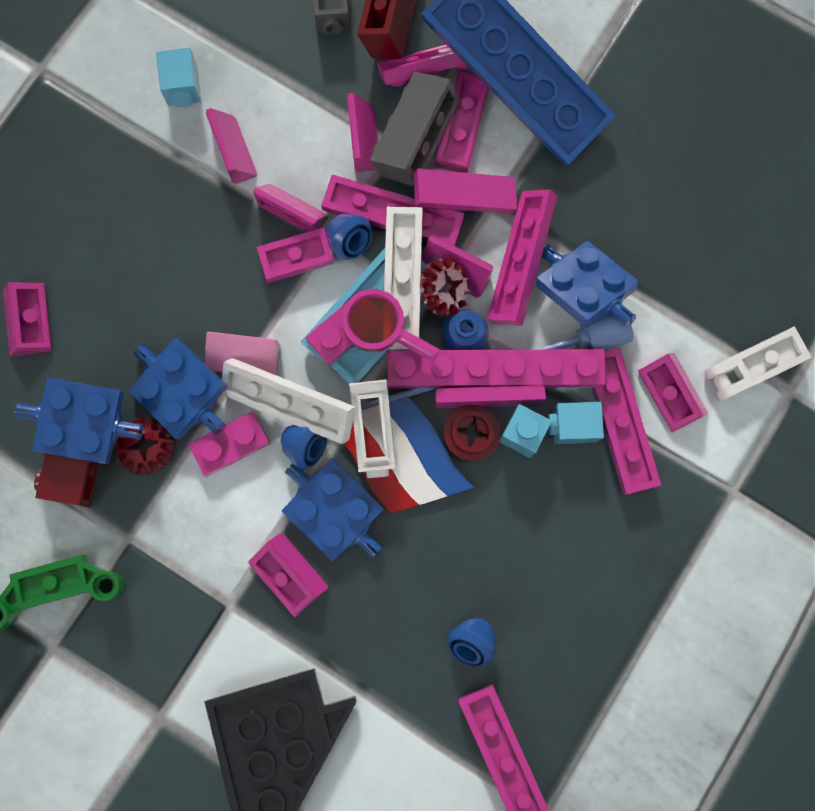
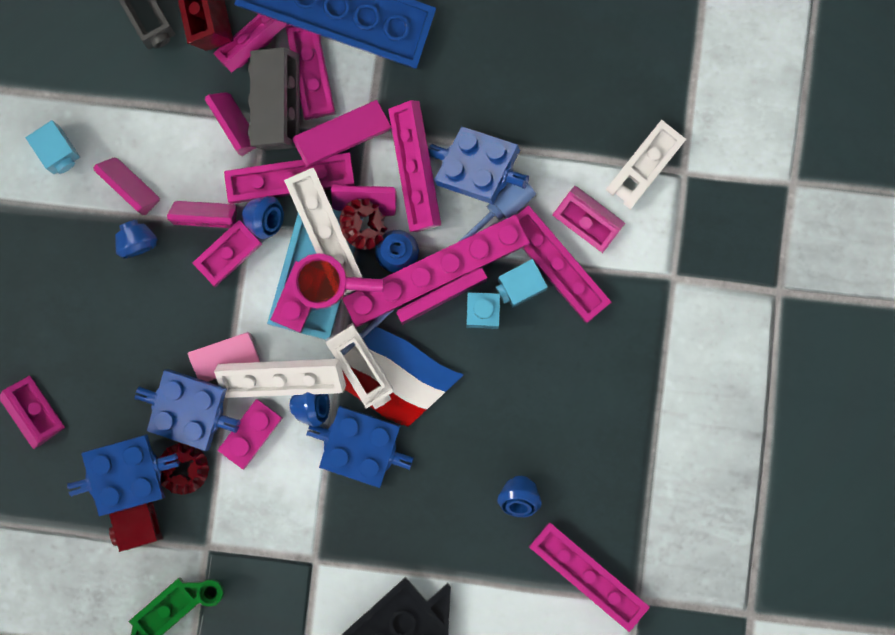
camera: 20 degrees left, 5 degrees up
dark pink slope [248,533,328,618] -> none
dark red gear [443,405,501,462] -> none
none -> blue cone [115,220,158,259]

